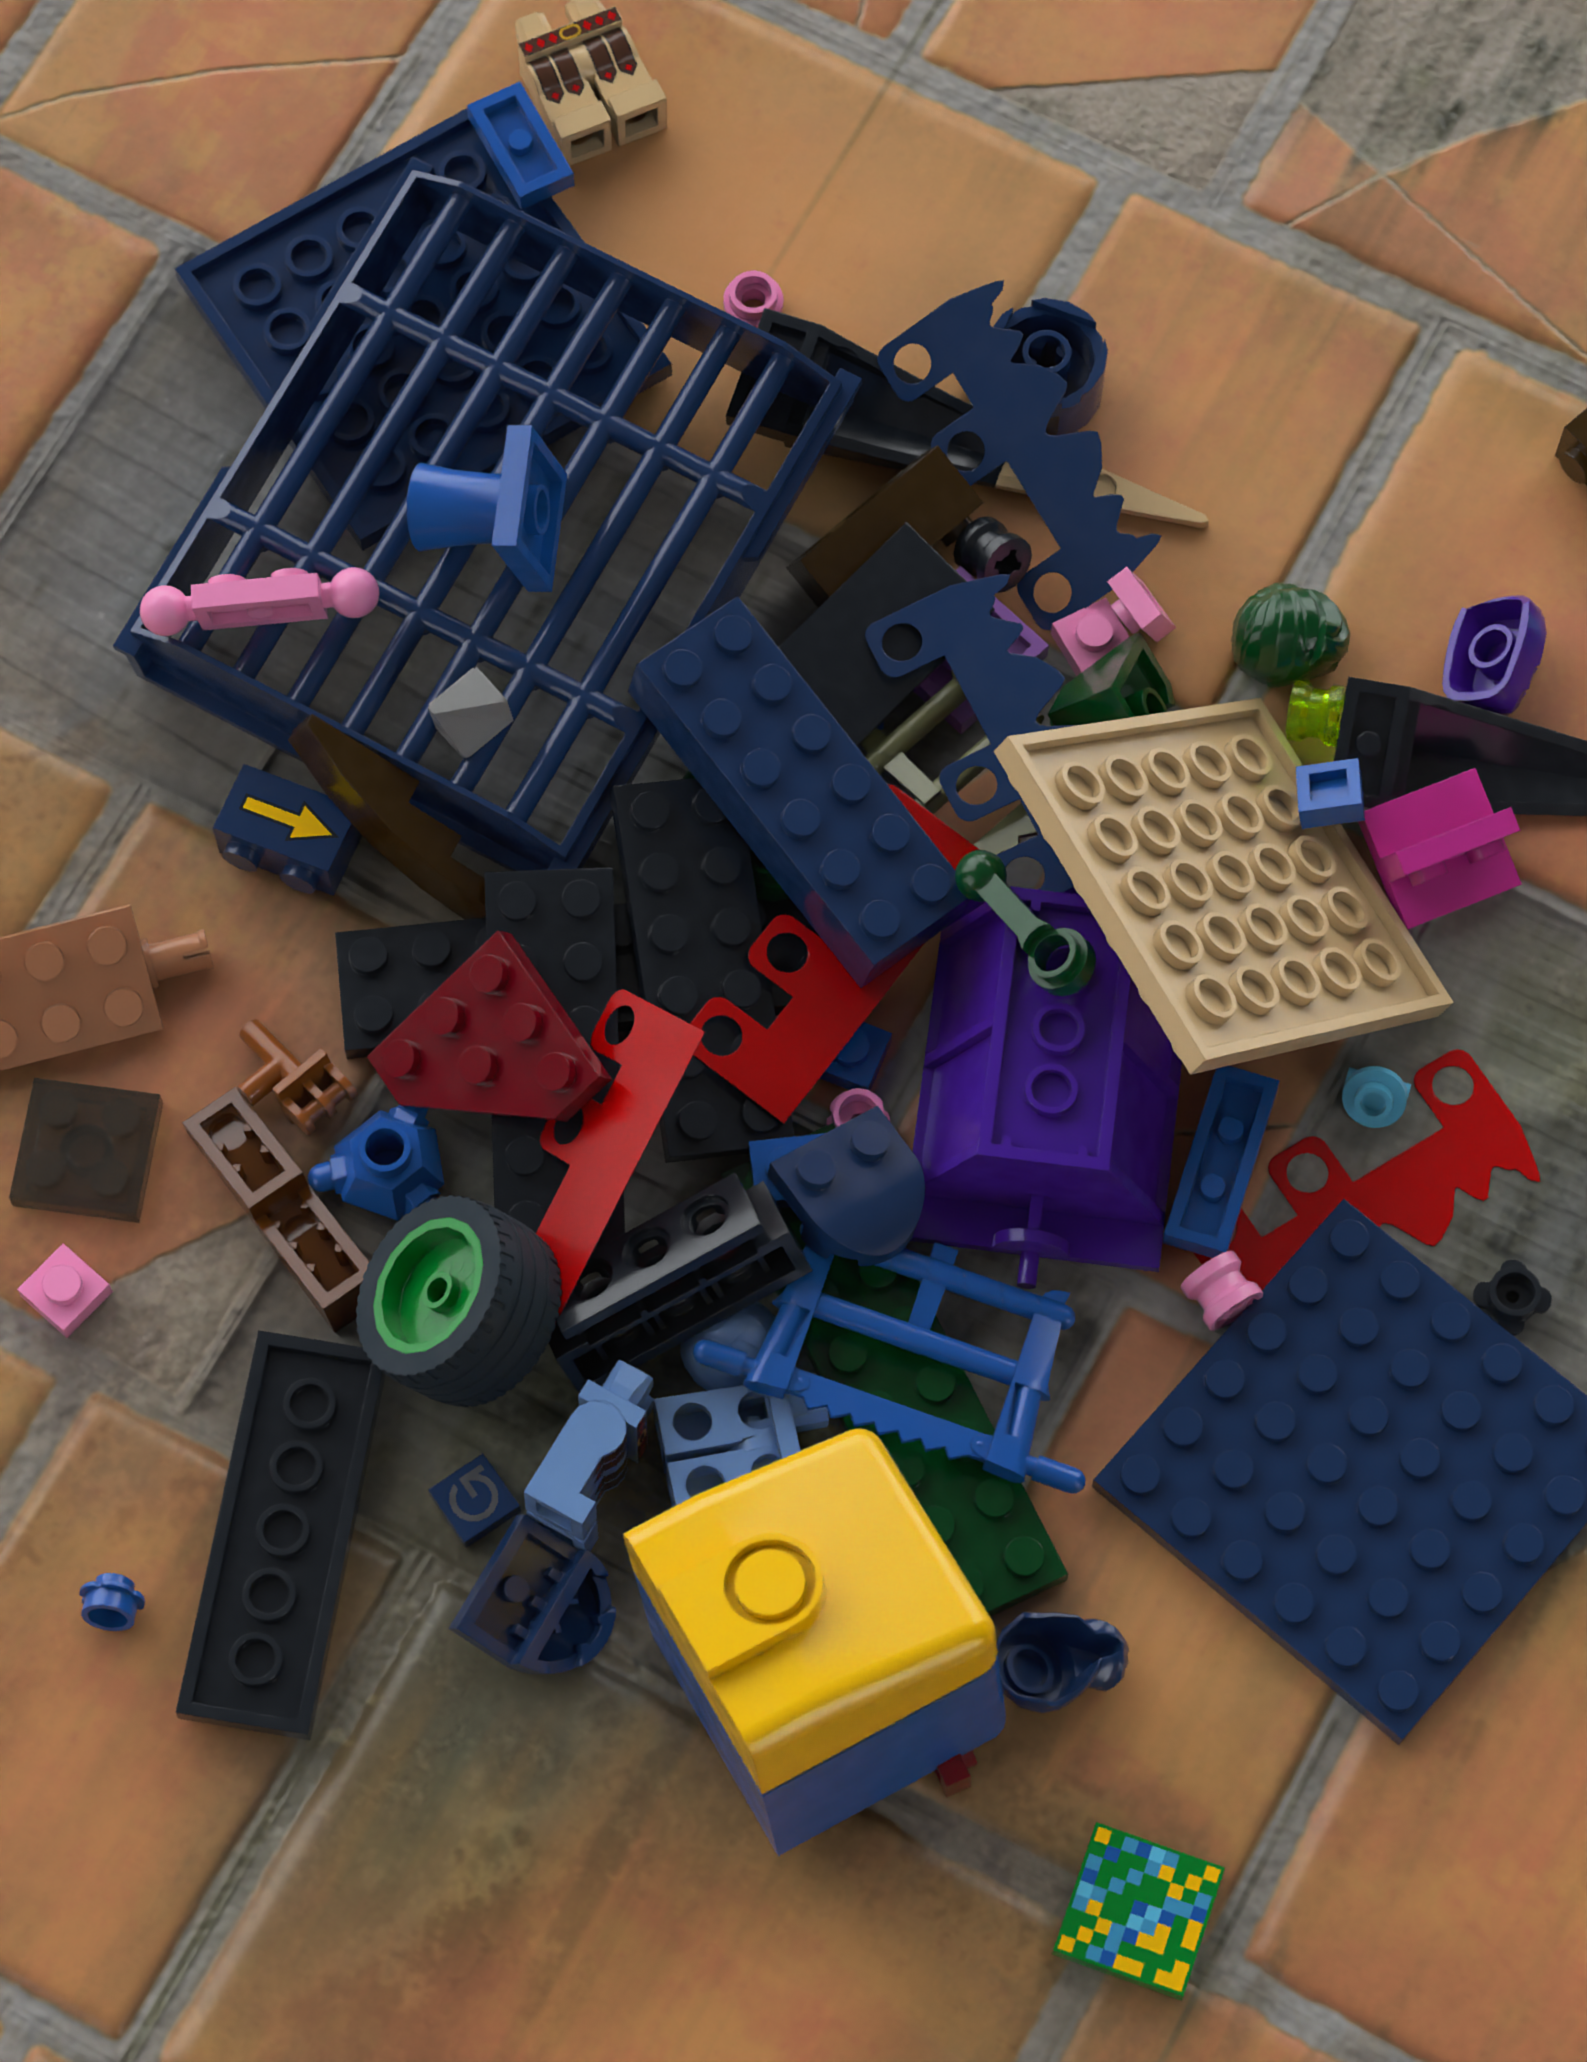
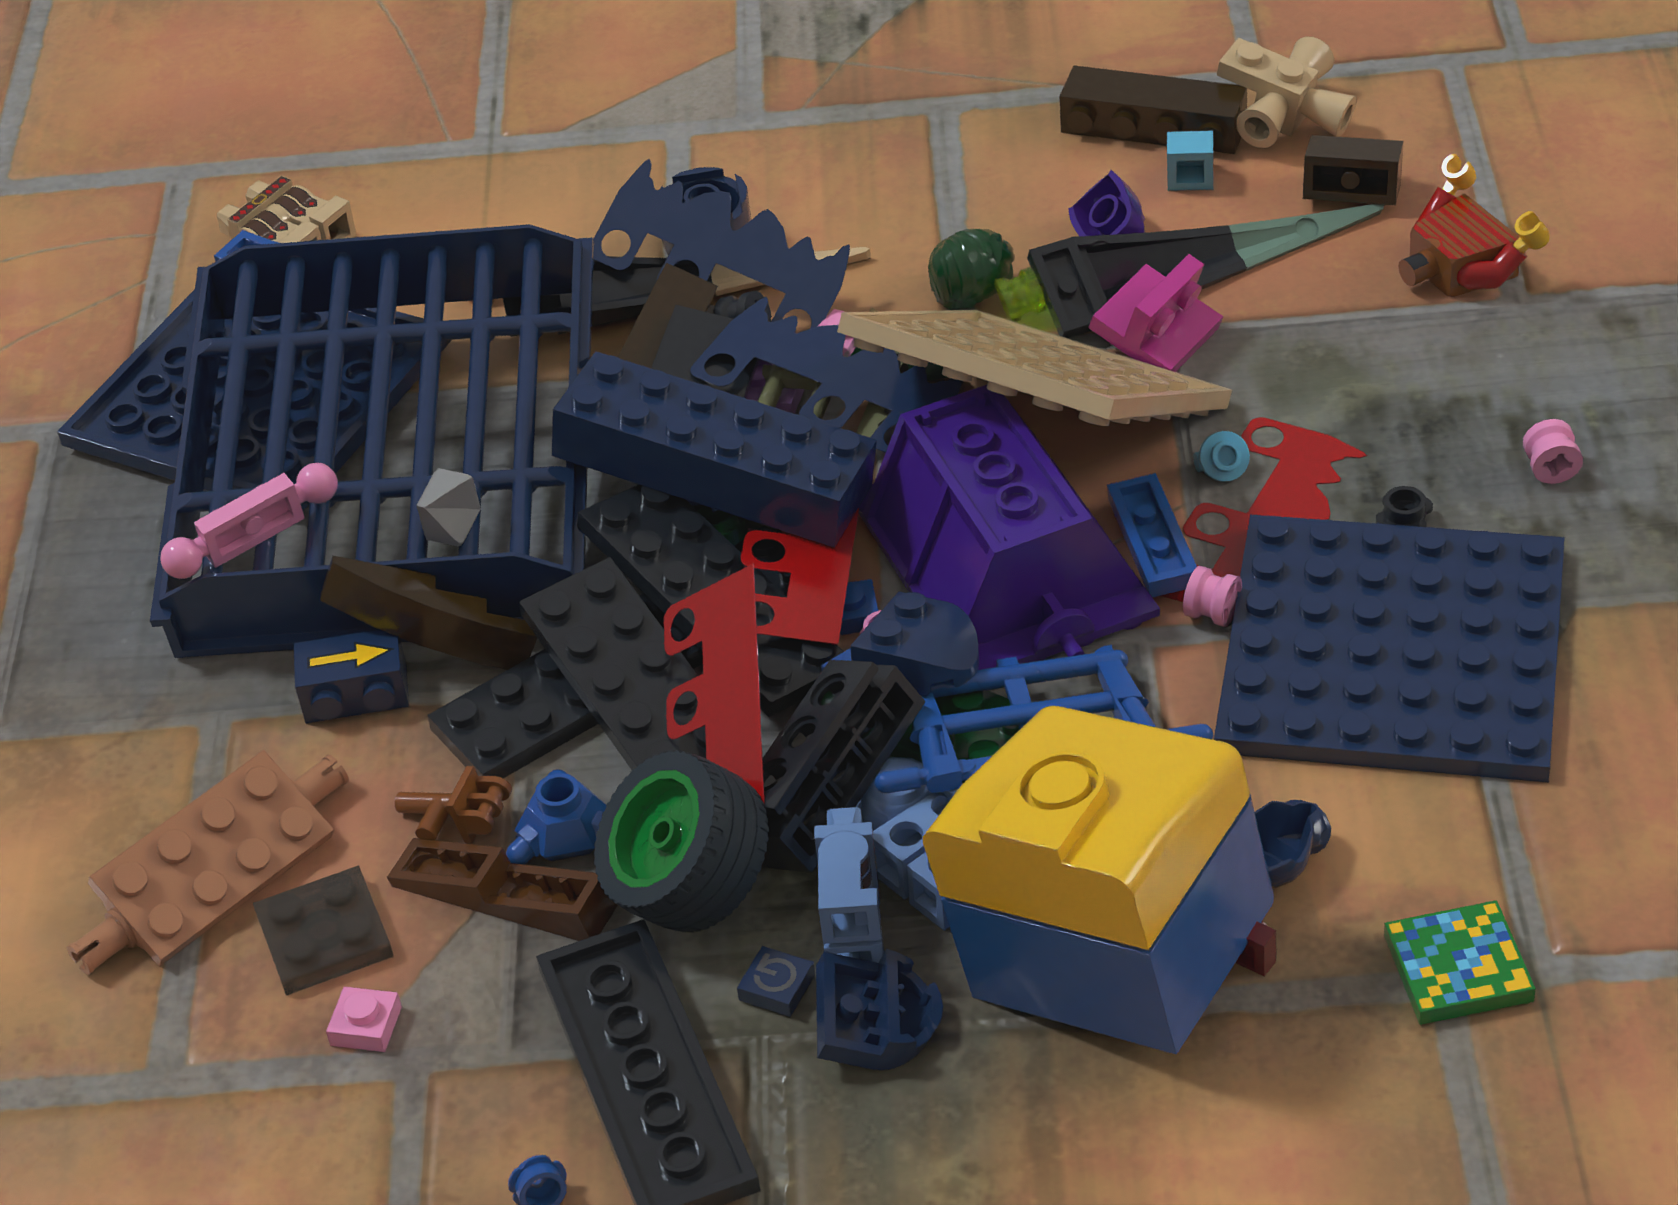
camera: 25 degrees left, 25 degrees down
dark red plate [367,930,612,1122] -> none
blue plant [407,425,567,592] -> none
dark green piece [955,850,1096,996] -> none
bright pink plate [1107,567,1176,642] -> none
blue plate [1296,758,1365,829] -> none

